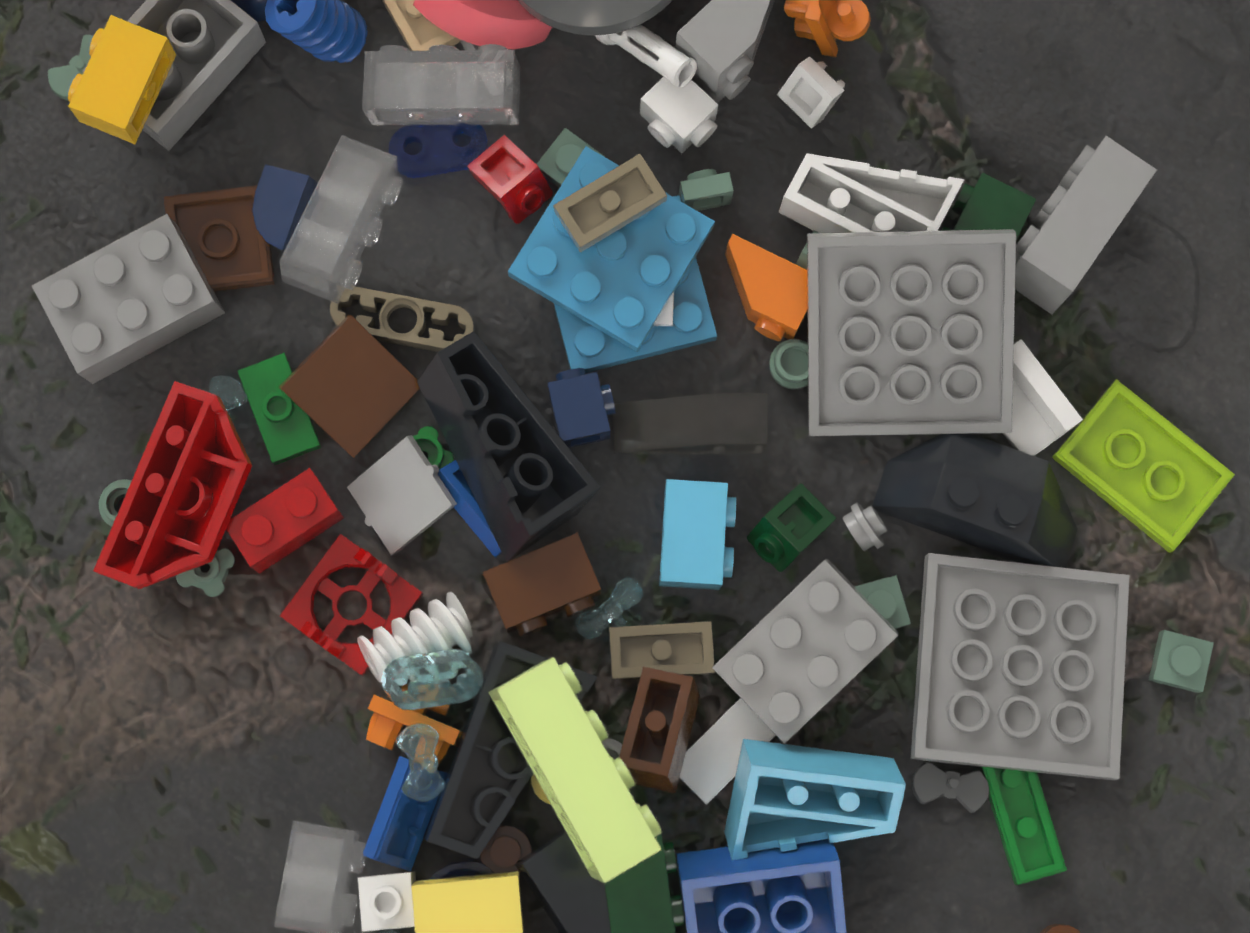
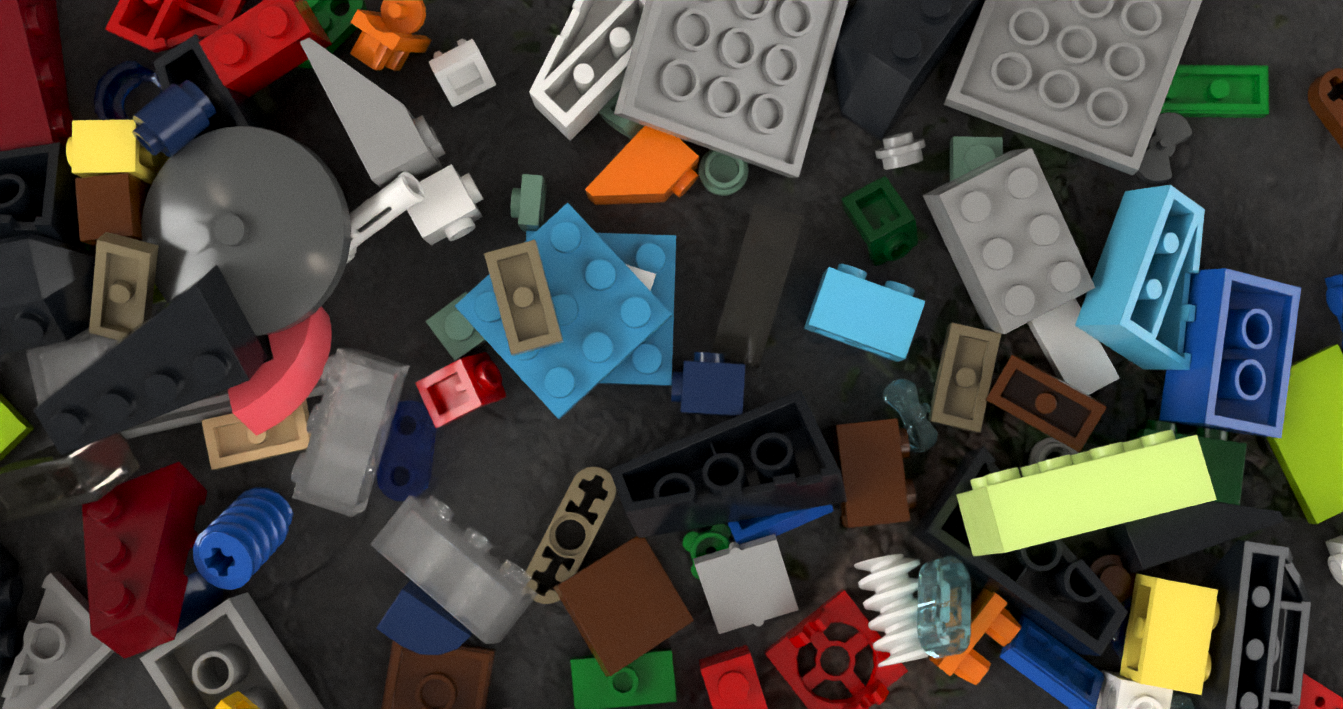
camera: 70 degrees left, 5 degrees up
clear light blue piece [396,723,446,802] -> none

